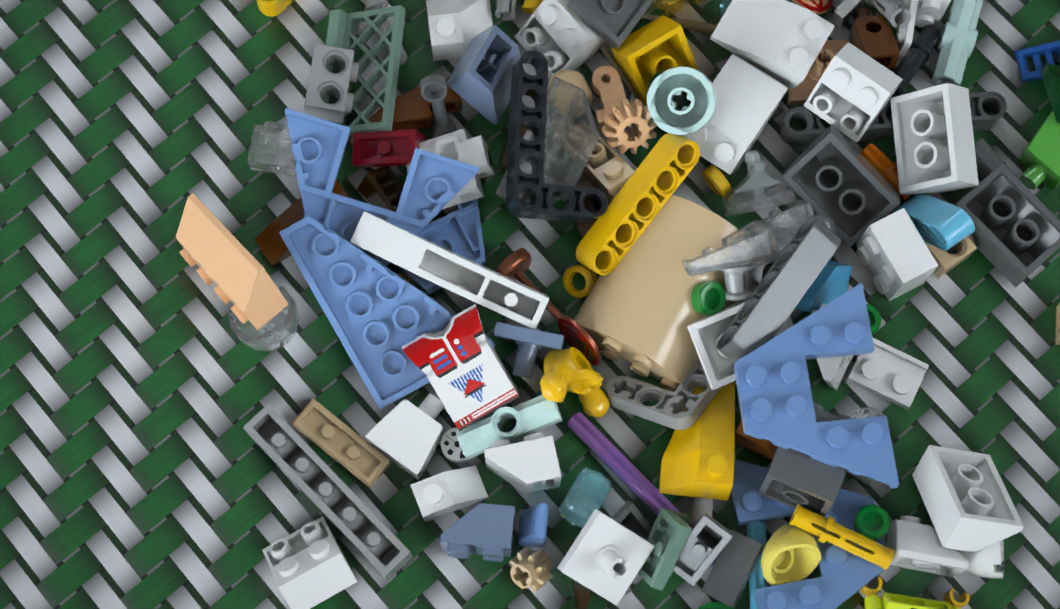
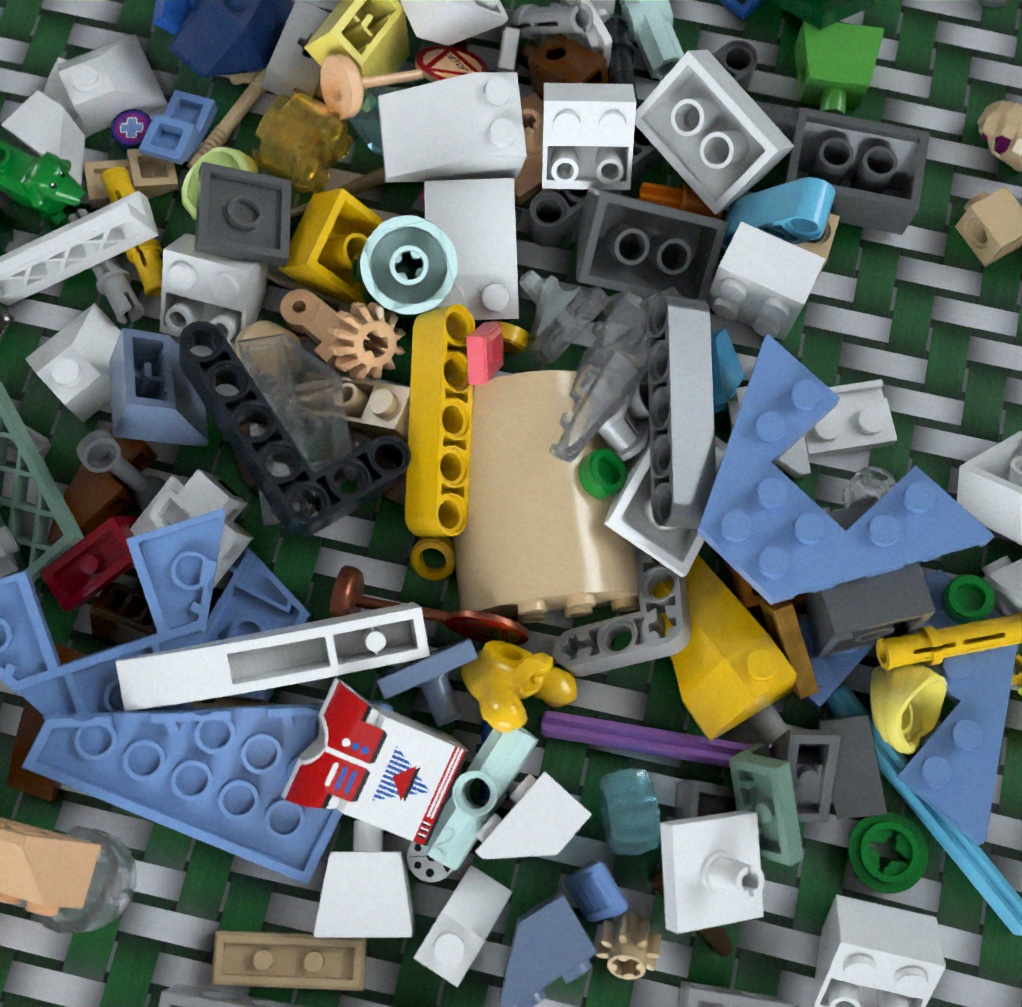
camera: 35 degrees left, 0 degrees up
none -> coral tile [467,322,504,385]
none -> pearl gold tile [757,595,819,699]

